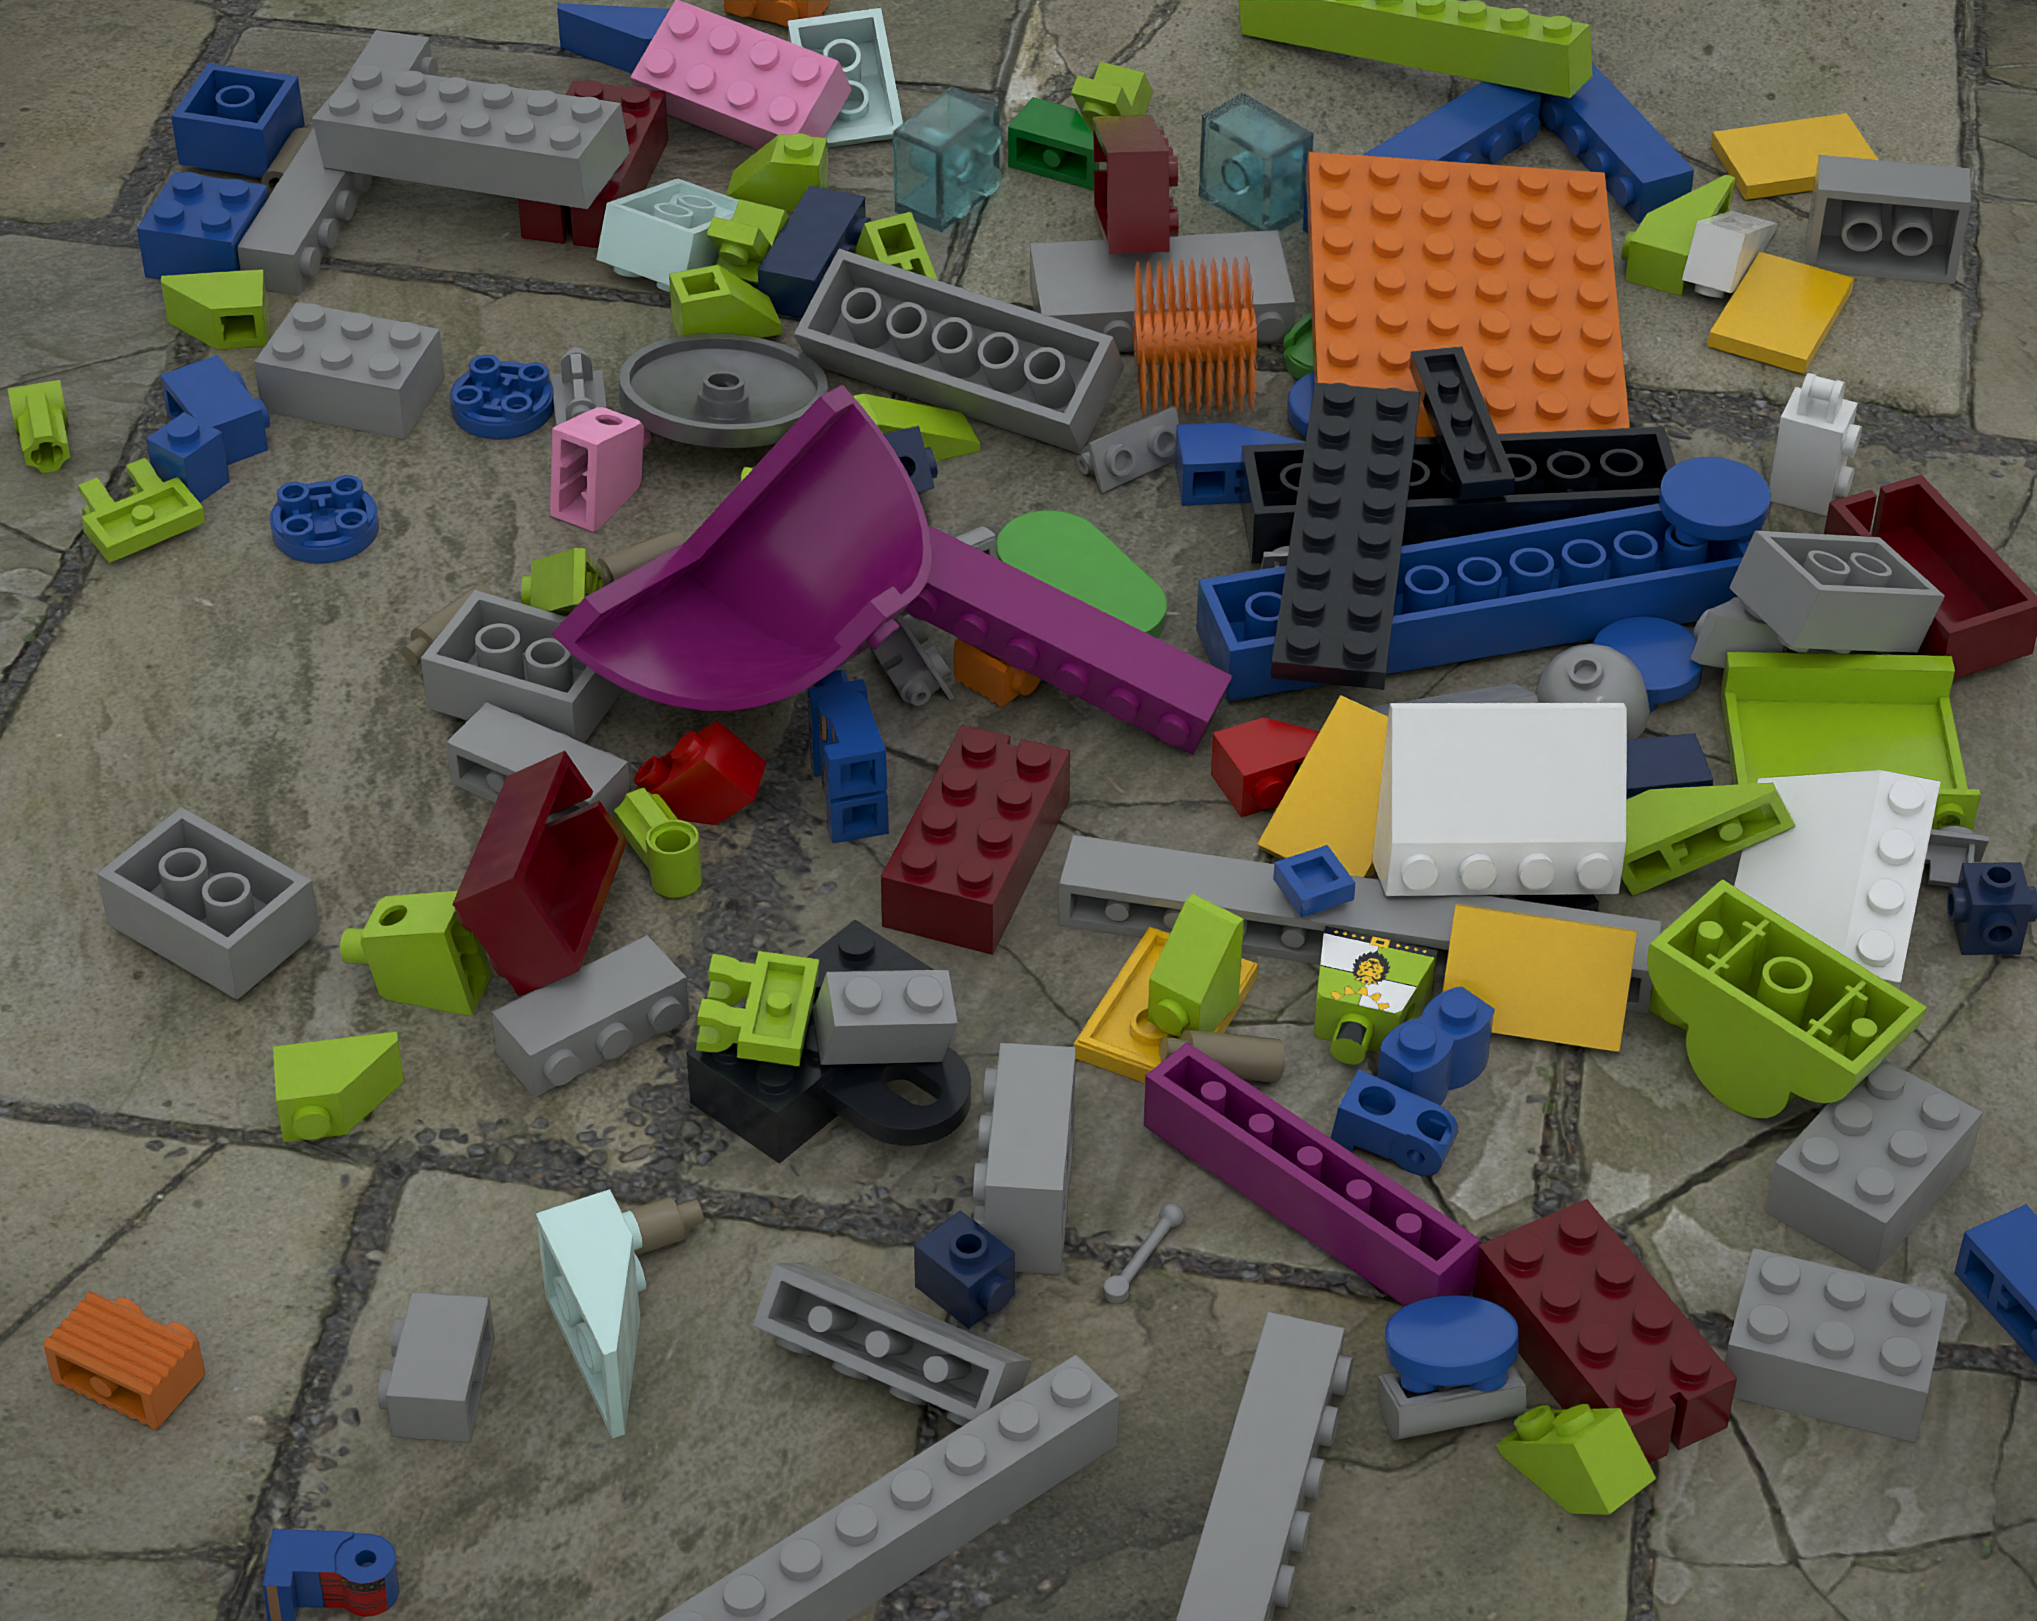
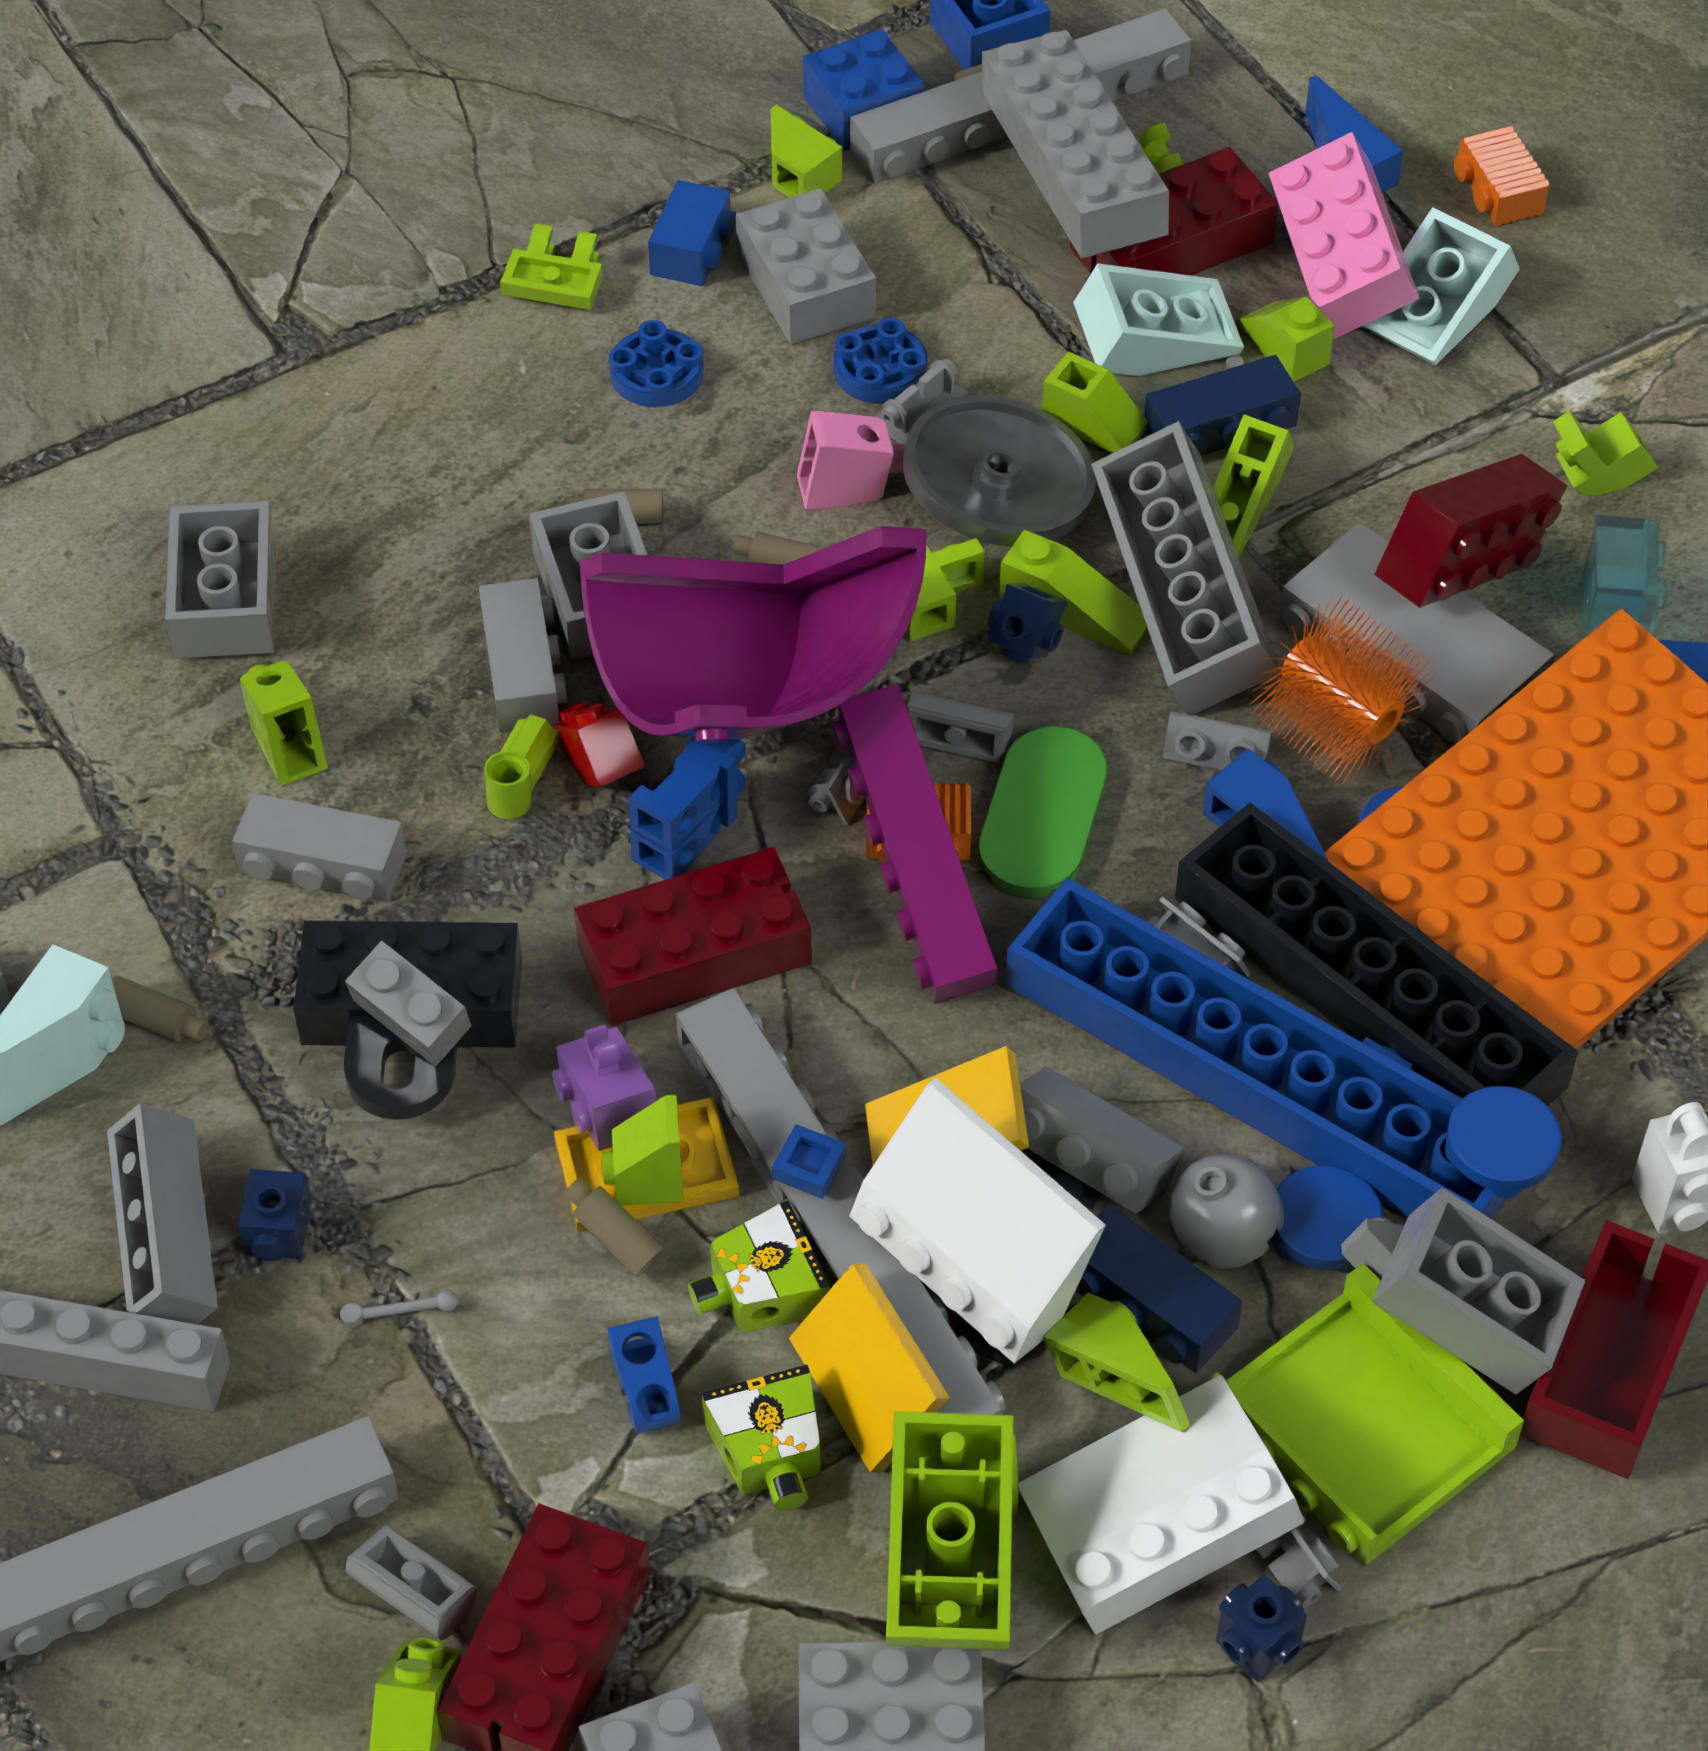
camera: 50 degrees right, 10 degrees up
lime piece [7,379,71,473] -> none
blue brick [146,412,230,503] -> none
lime slope [273,1031,404,1143] -> none
dark red piece [453,750,627,997] -> none
lime slope [521,548,604,617] -> none
lime plate [696,951,819,1066] -> none
lime brick [706,199,790,285] -> none
clear light blue brick [893,86,1002,233] -> none
light grey brick [973,1043,1076,1275] -> none
green slope [1008,97,1099,191] -> none
magenta brick [1144,1042,1480,1306] -> none
red slope [1211,717,1320,818] -> none
black plate [1271,382,1421,690] -> none
blue brick [1377,987,1494,1106] -> none
blue tile [1385,1296,1519,1393] -> none
black plate [1409,346,1515,500] -> none
none -> medium lavender brick [552,1024,657,1151]
none -> torso [702,1364,821,1511]

